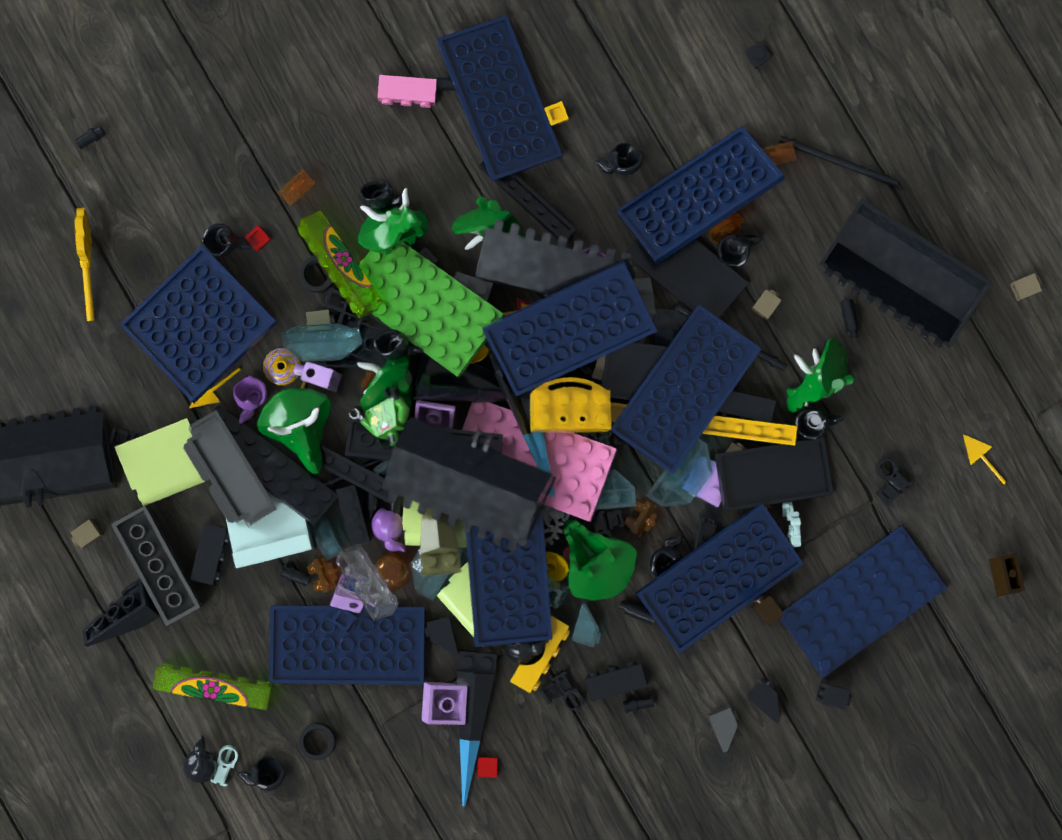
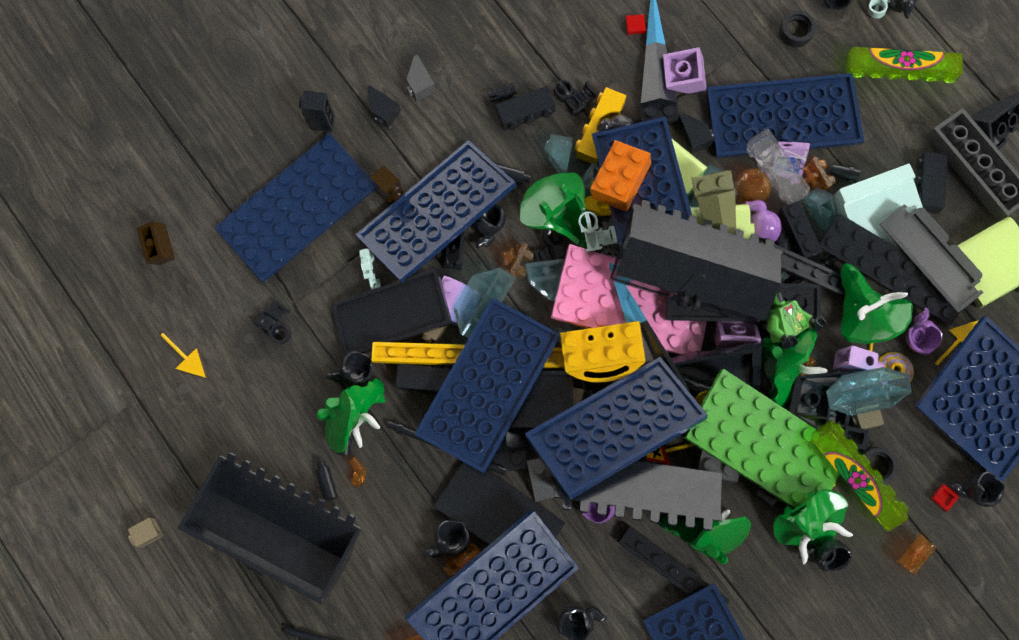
camera: 175 degrees right, 10 degrees down
black hair [373,329,423,361] -> none
dark tan brick [751,289,782,320] -> none
none -> clear orange arm [348,457,367,487]
none -> light aqua piece [578,212,618,252]
none -> orange brick [590,140,651,212]

